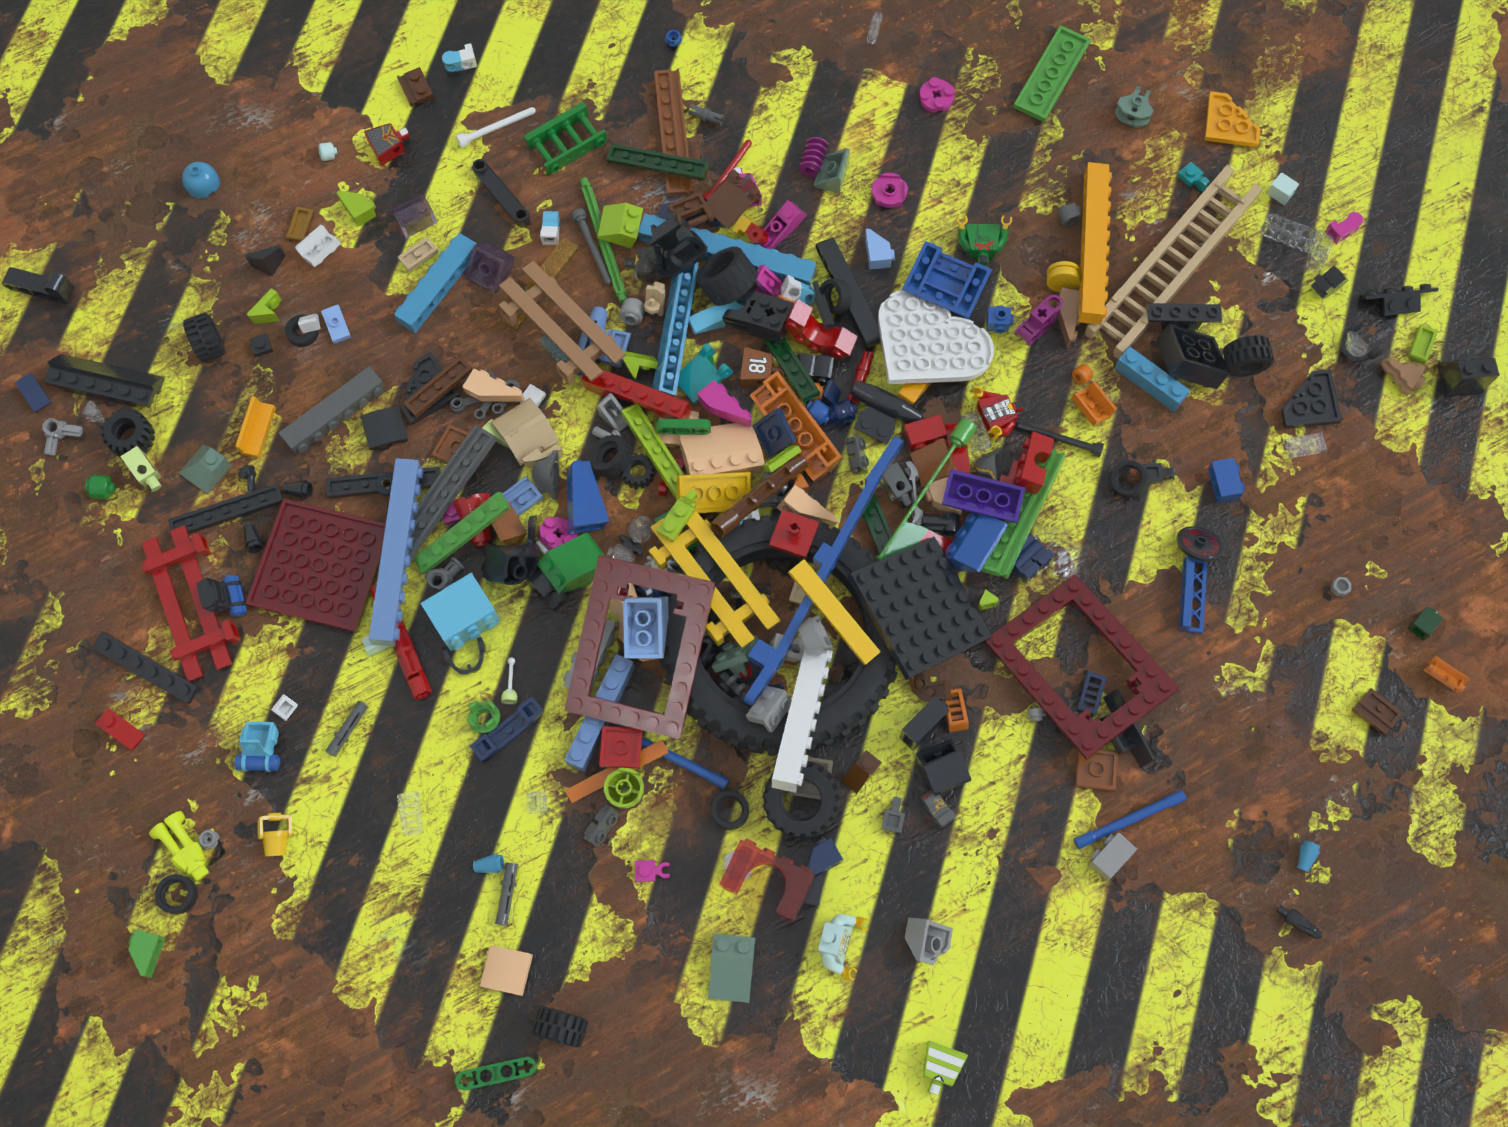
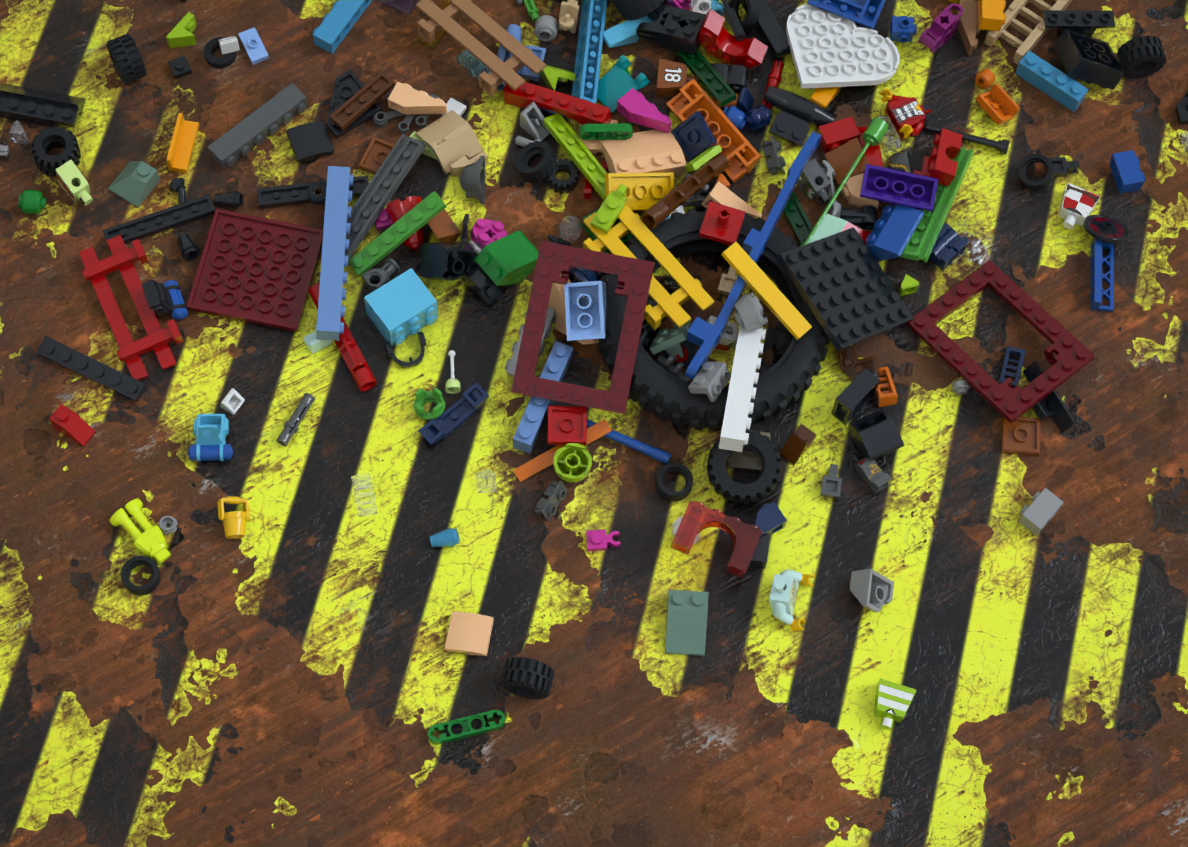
camera: 10 degrees left, 5 degrees down
bright green slope [128,930,166,978] -> none
dark grey pin [495,862,519,926] -> none
medium blue plate [502,476,543,517] -> none
blue slope [567,460,609,535] -> none
blue piece [1073,790,1187,850] -> none
none -> torso [1058,183,1100,229]

